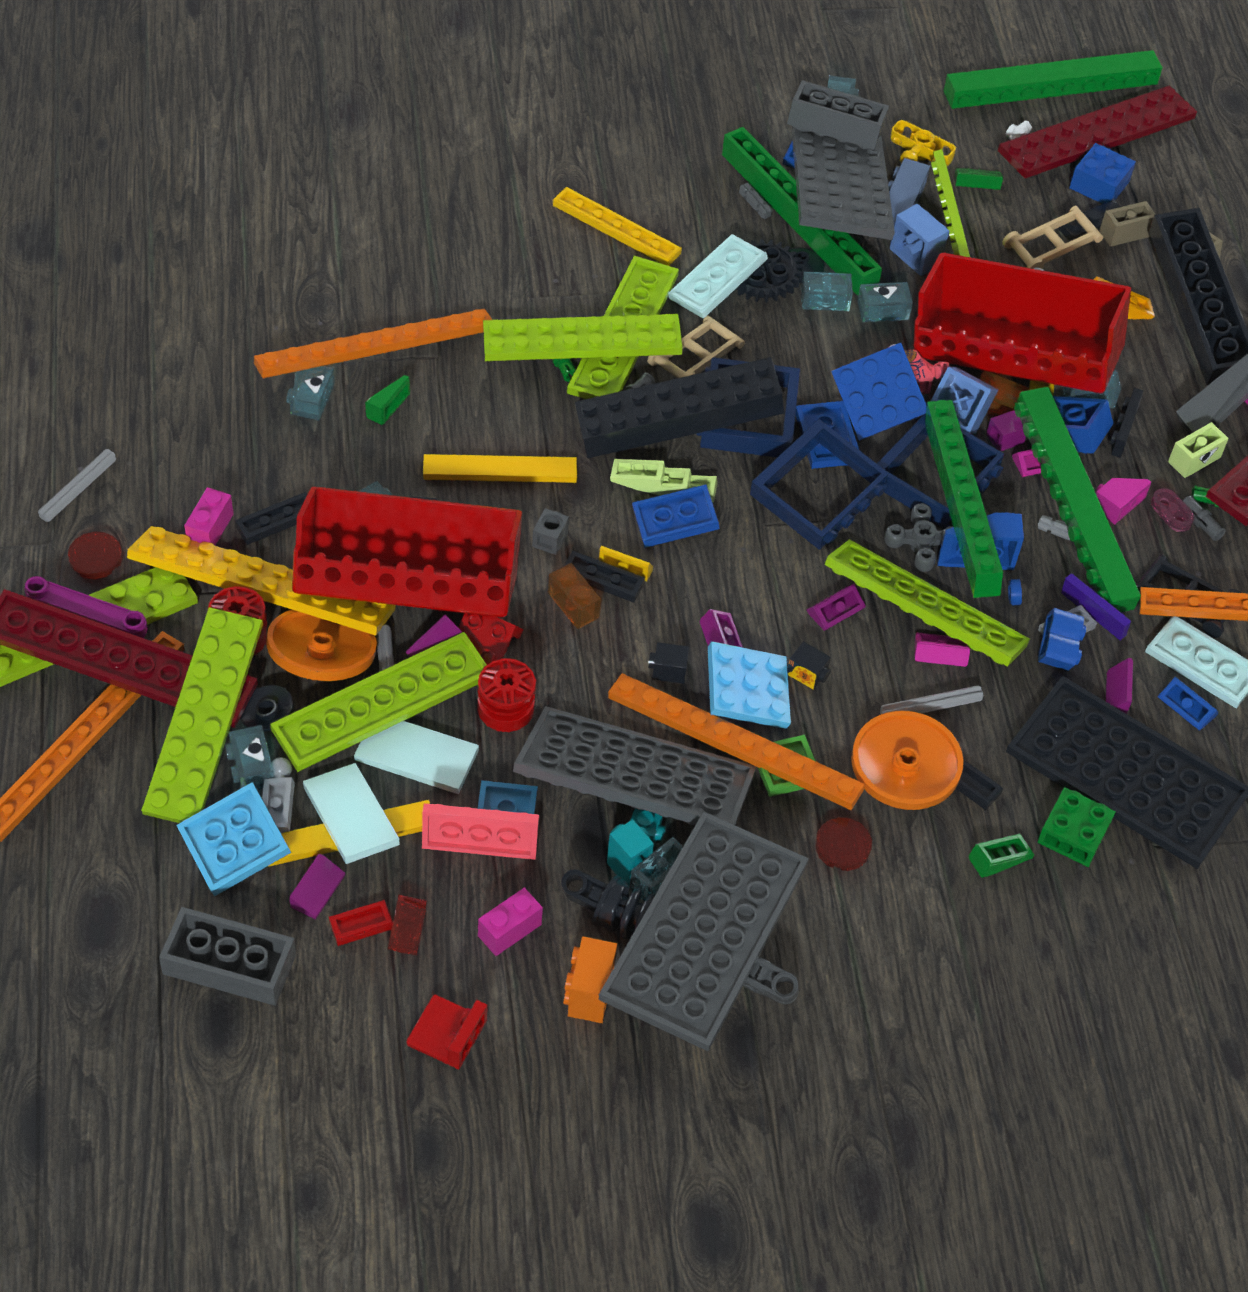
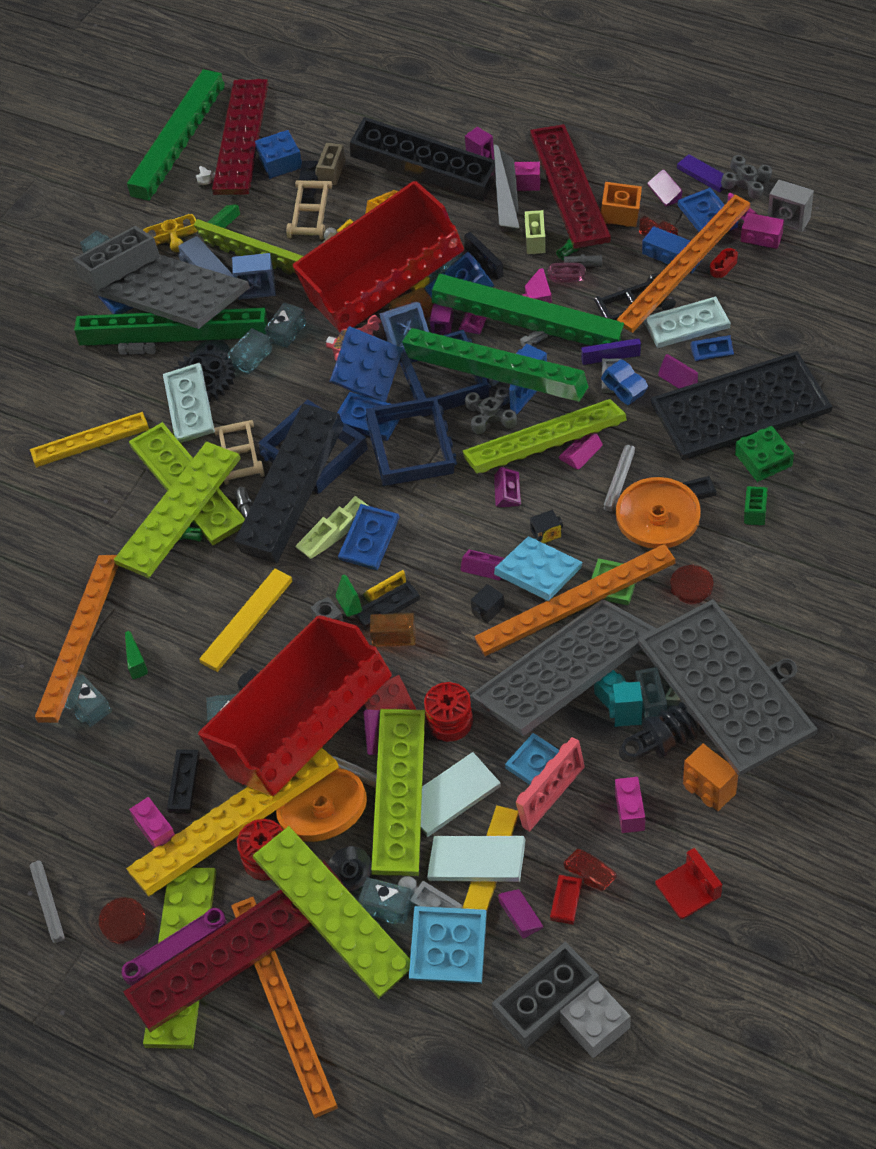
camera: 45 degrees left, 0 degrees up
none -> green slope [336,574,362,617]
none -> light grey brick [560,981,631,1058]

